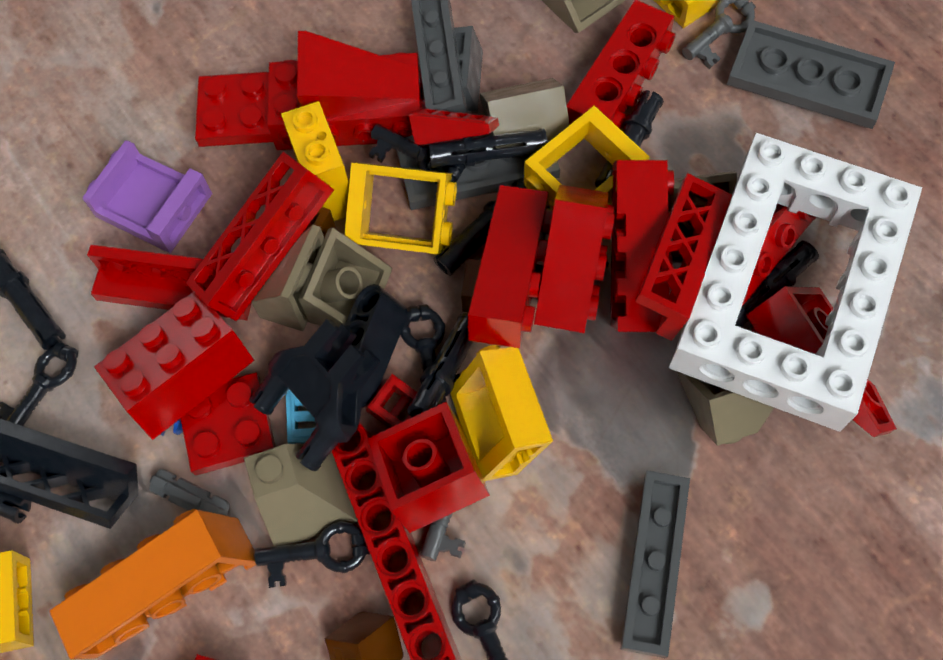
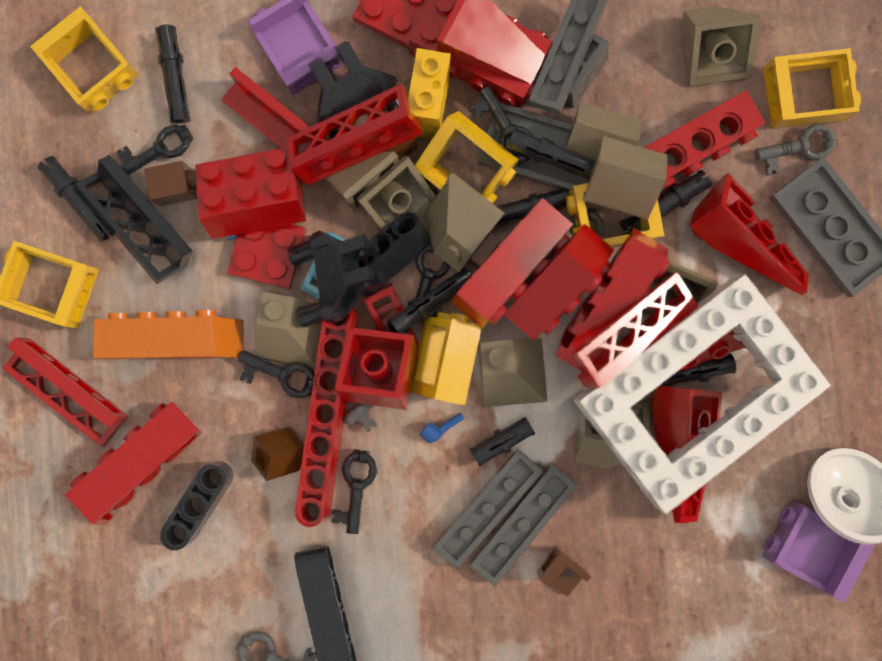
camera: 25 degrees right, 20 degrees up
dark grey axle [149,469,230,516] -> none
red slope [409,108,499,145] -> none
none -> reddish brown brick [144,161,197,206]
none -> black connector [308,41,399,139]
none -> blue hand [420,413,464,443]
none -> dark tan slope [425,172,504,272]
none -> dark grey plate [469,464,578,587]
none -> black pin [470,417,535,466]
none -> dark tan slope [478,338,548,407]
none -> reddish brown panel [537,546,591,596]
none -> dark tan slope [583,136,668,220]
none -> red wedge [690,173,809,295]

